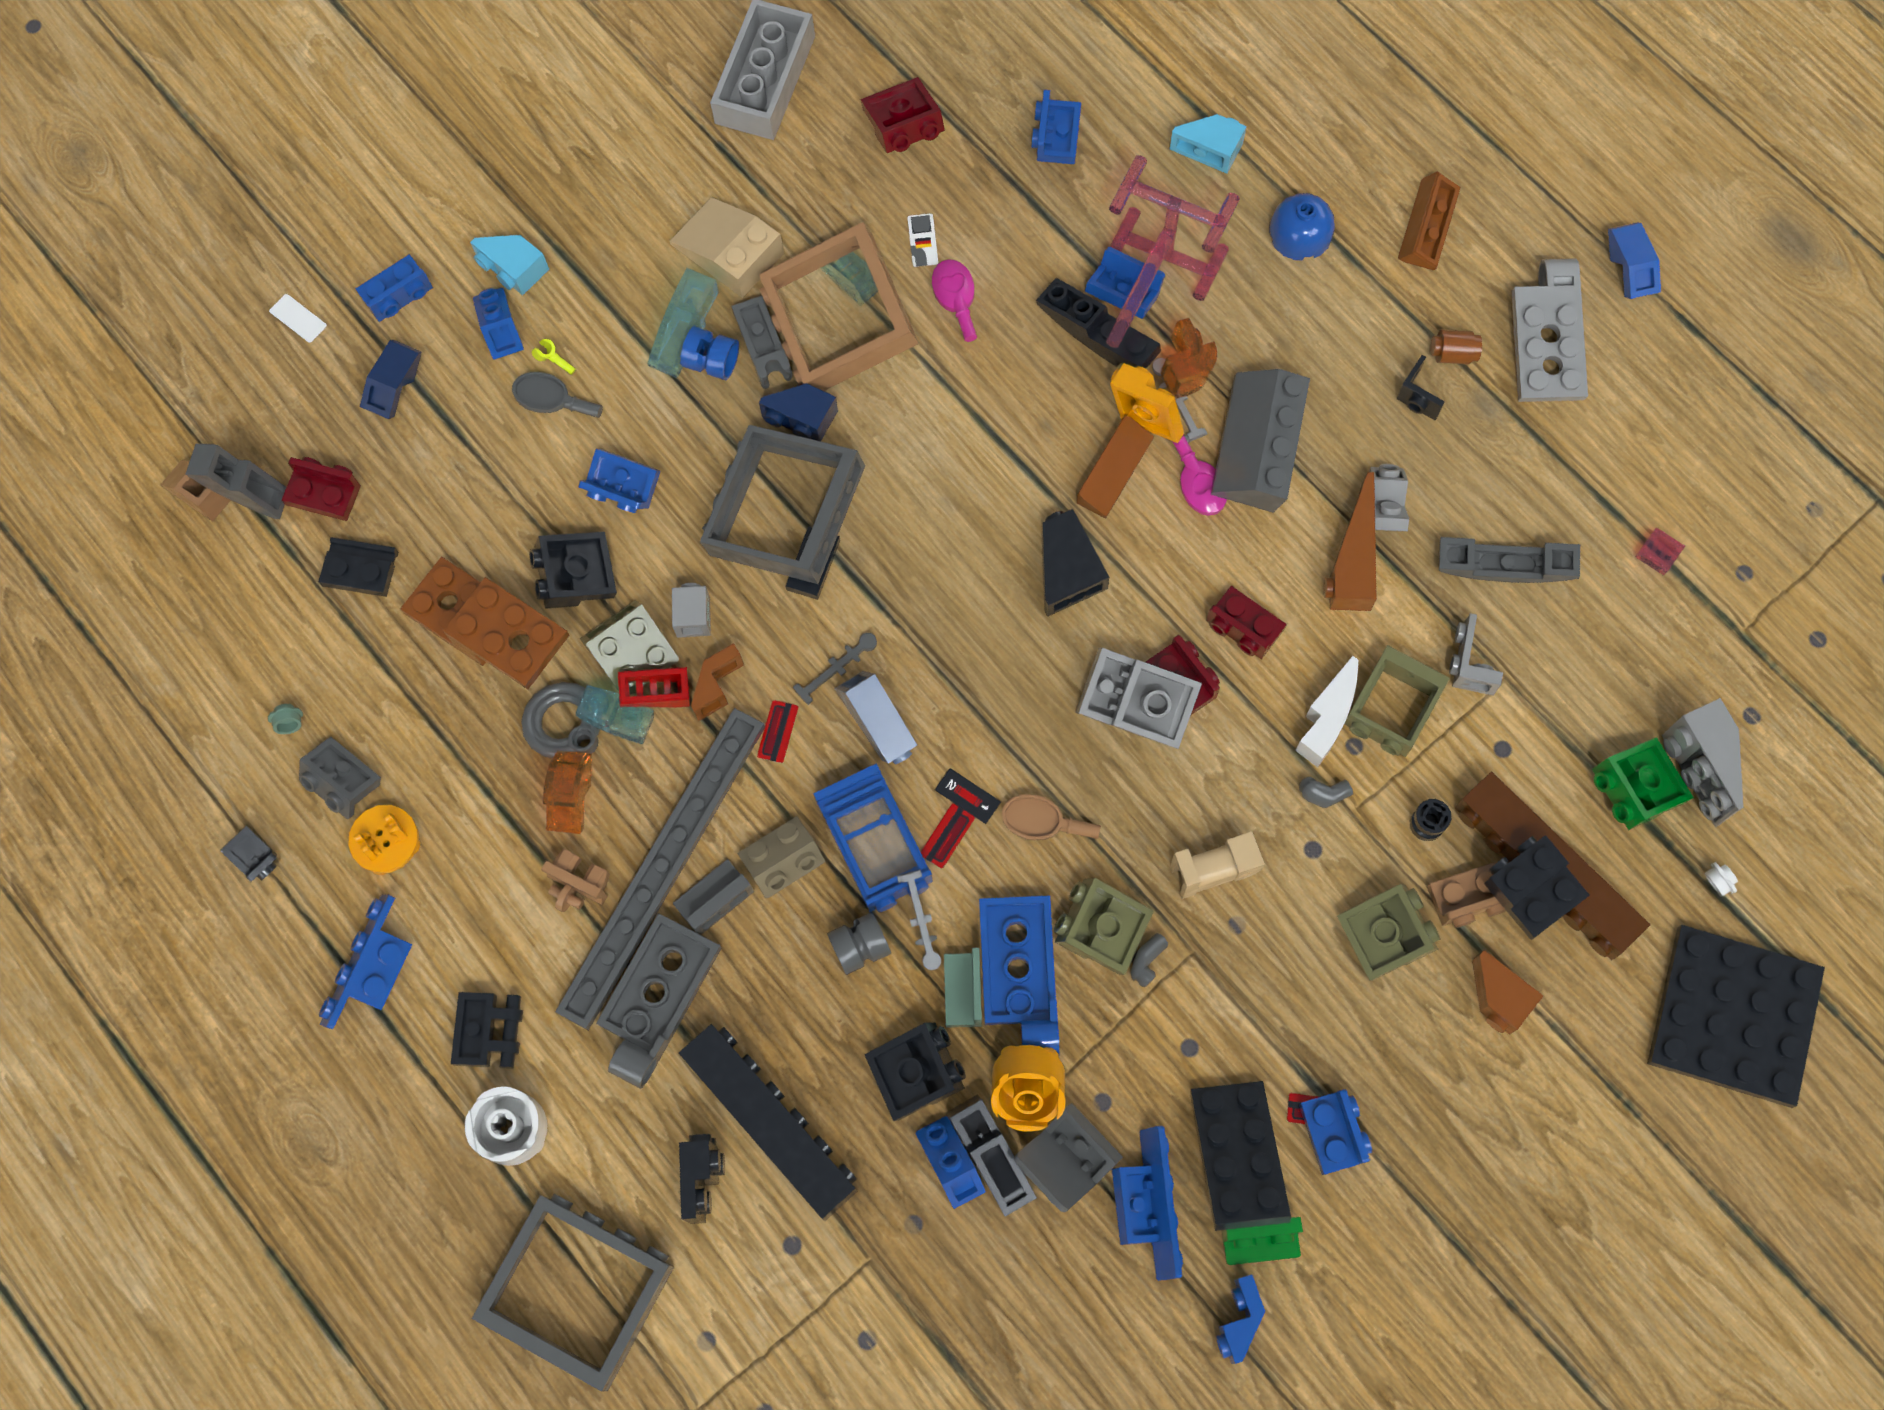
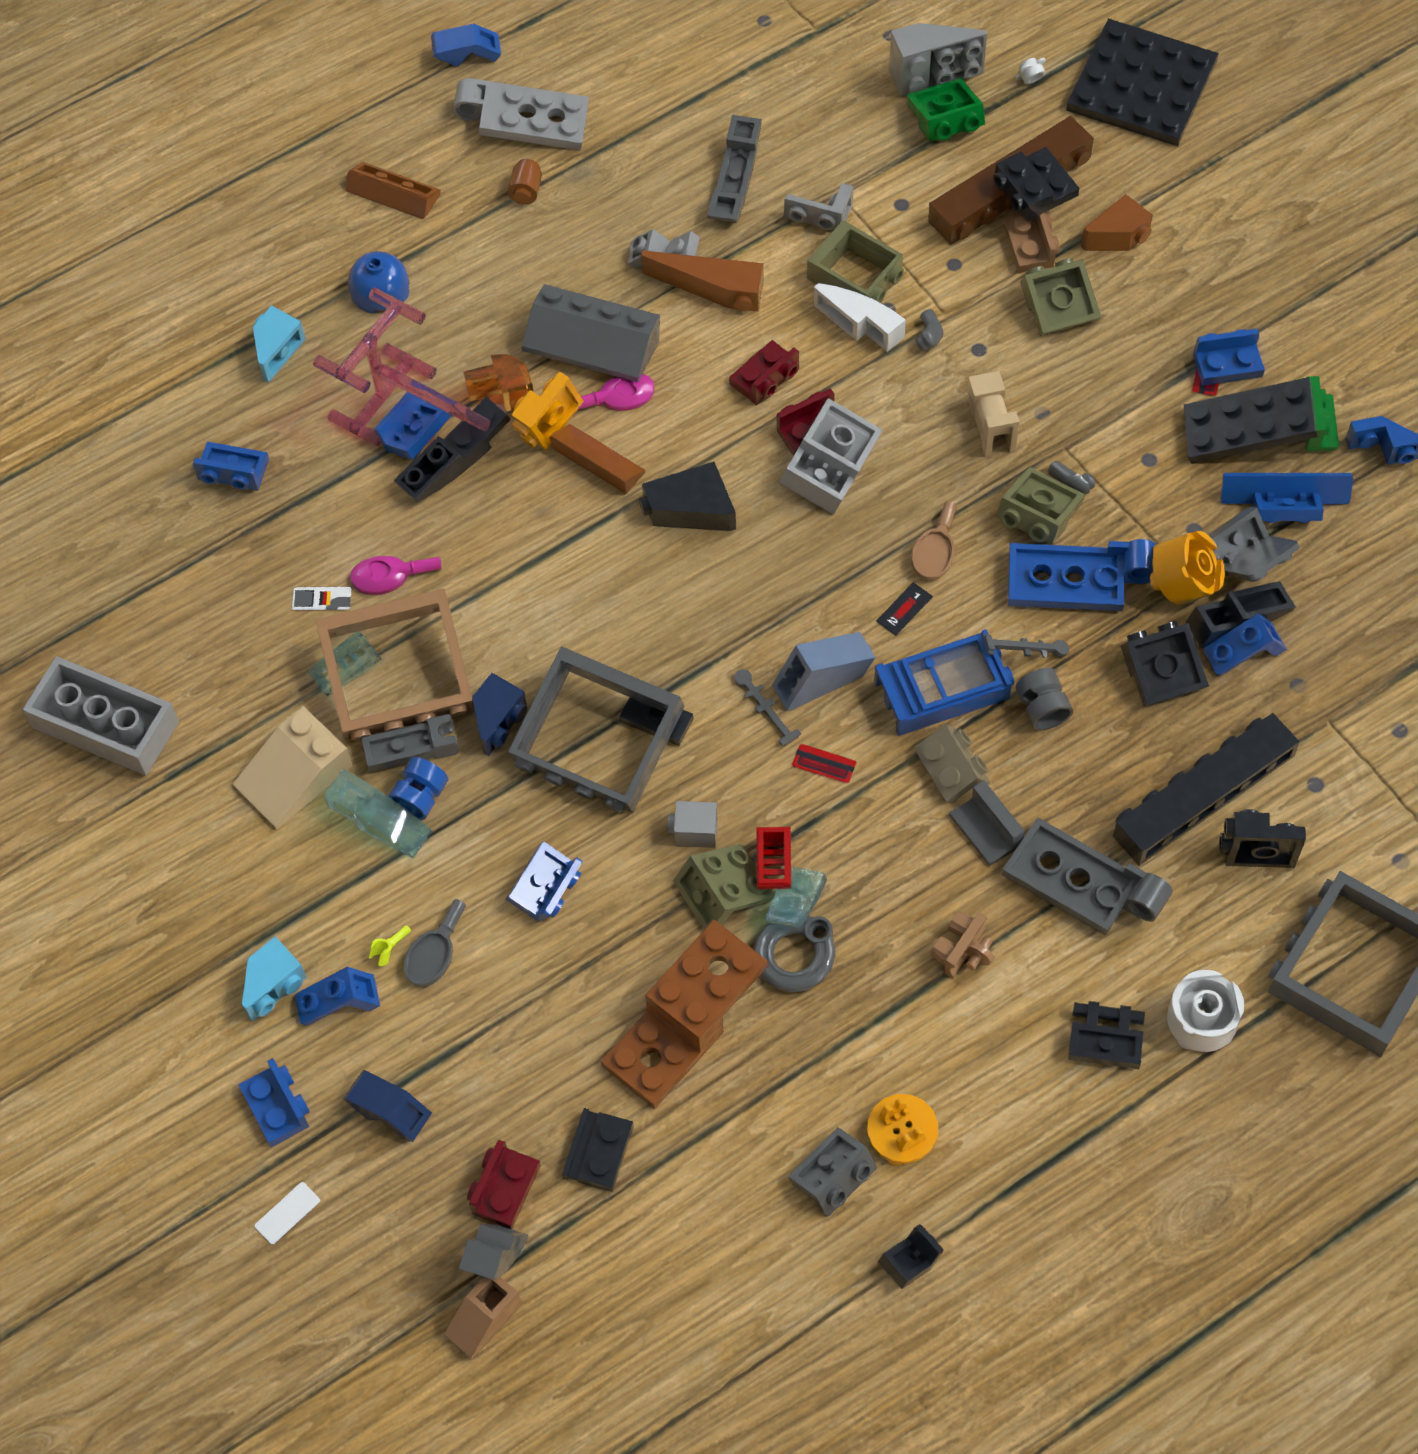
camera: 85 degrees left, 10 degrees down
sand green plate [268,704,303,735] -> none
blue bracket [319,894,412,1030] -> none
black plate [529,532,617,609] -> none
clear orange brick [543,750,592,834] -> none
dark grey plate [555,708,765,1031] -> none
dark orange slope [691,643,744,721] -> none
dark red plate [860,77,945,153] -> none
sticker [921,804,975,868] -> none
sand green panel [944,948,982,1028] -> none
black bracket [1397,355,1445,420] -> none
black wheel [1410,799,1452,841] -> none
clear pink tile [1635,528,1685,575] -> none

